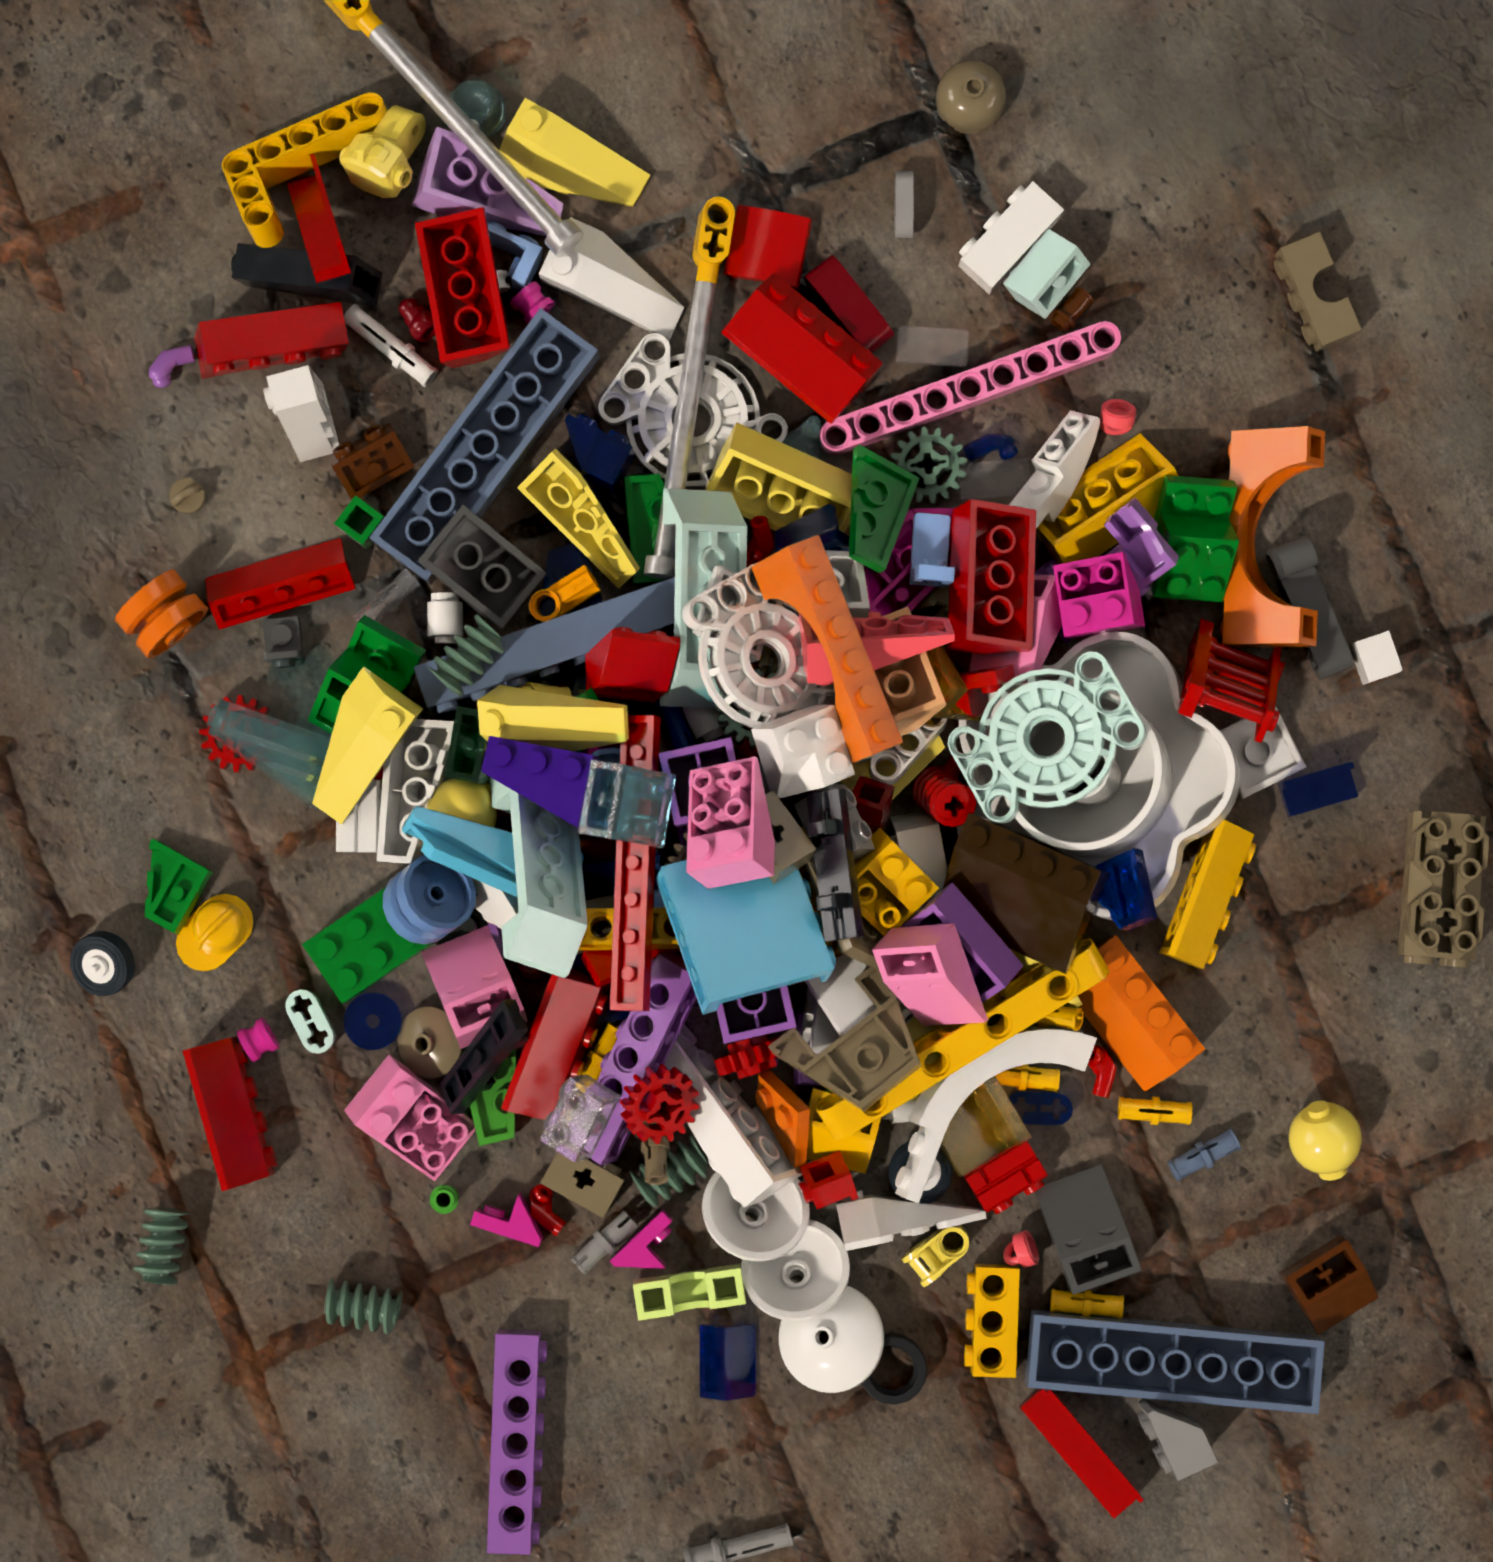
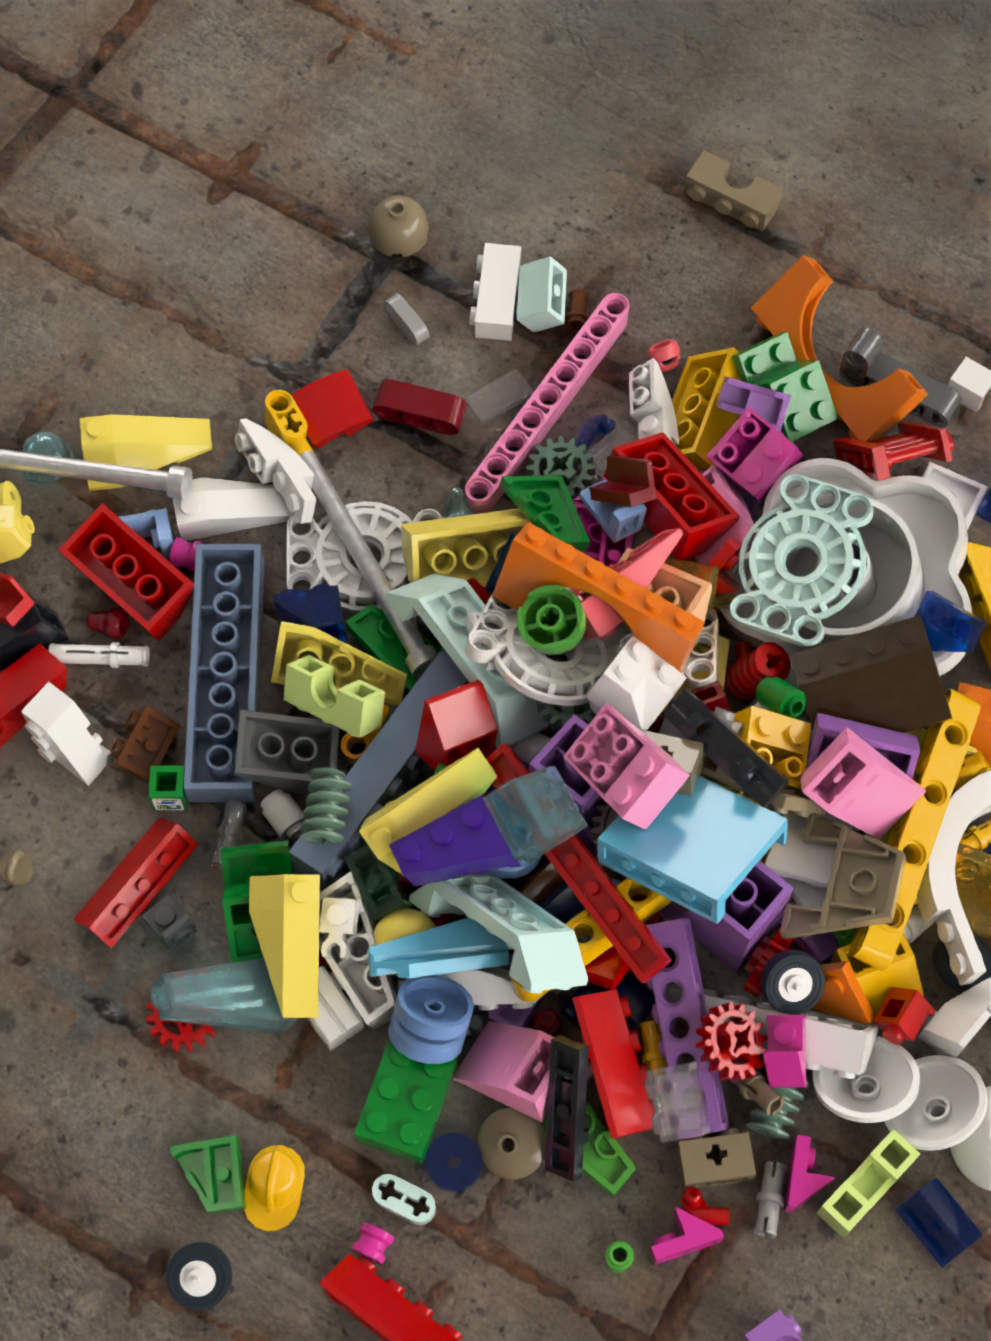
camera: 40 degrees left, 20 degrees down
orange wheel [114,569,208,659] -> none
bright pink slope [344,1054,476,1181] -> none
lavender wedge [411,127,563,237] -> none
red slope [721,273,883,424] -> none
none -> white slope [235,418,316,524]
none -> yellowish green arch [283,655,385,738]
none -> white plate [319,897,360,960]
none -> bright green cylinder [517,585,587,655]
none -> dark red panel [589,454,657,507]
none -> green brick [756,677,806,719]
none -> black wheel [760,950,825,1014]
none -> dark pink slope [763,1015,806,1087]

